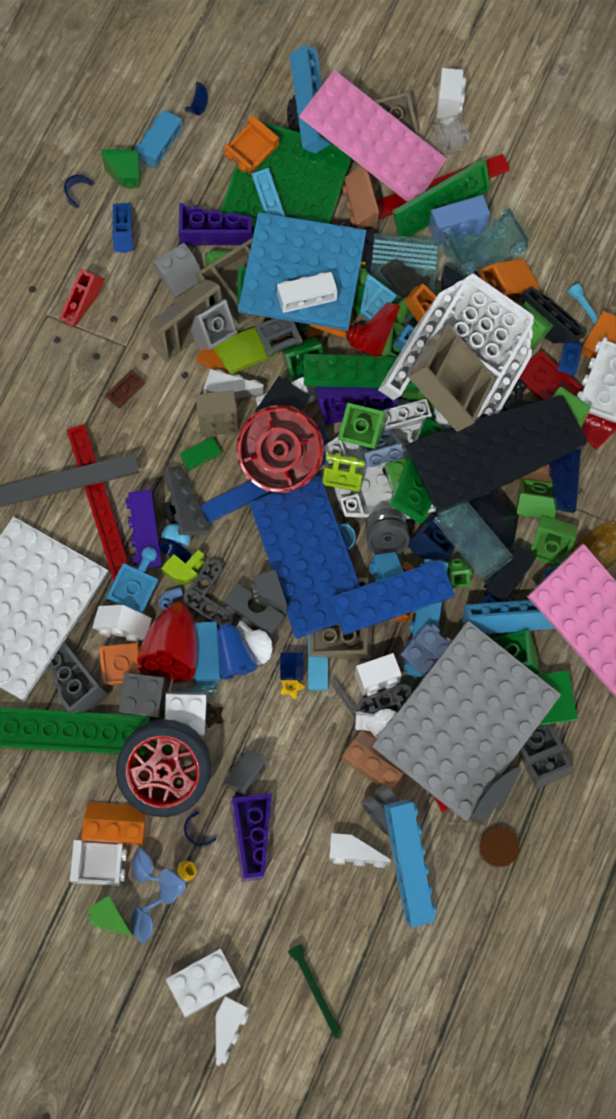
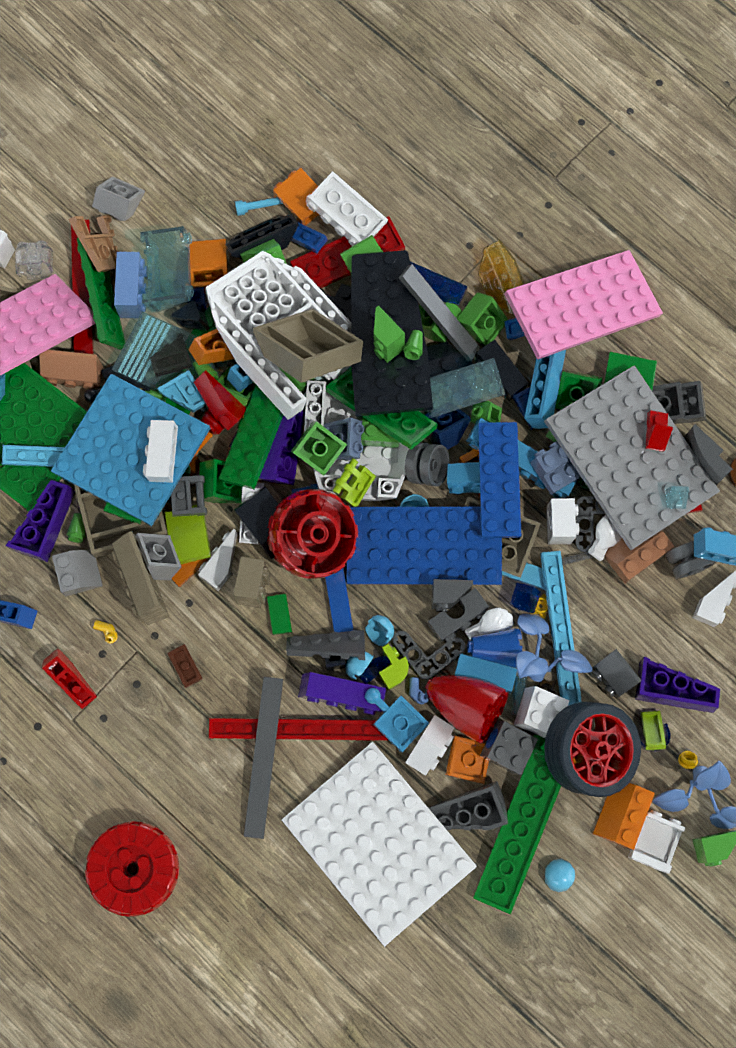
camera: 70 degrees left, 5 degrees up
none -> medium nougat wing [68,215,118,272]
none -> light grey slope [92,177,145,221]
none -> yellow arm [93,620,118,644]
none -> medium azure hair [365,615,394,646]
none -> bright green slope [374,306,405,363]
none -> dark grey tile [399,264,480,361]
none -> bright green cone [404,330,423,360]
none -> medium blue plant [516,614,593,682]
none -> medium azure tile [540,551,582,706]
none -> medium azure hair [545,859,575,892]
none -> lime tile [640,711,666,750]
none -> red slope [645,410,673,452]
none -> clear light blue slope [666,486,689,509]

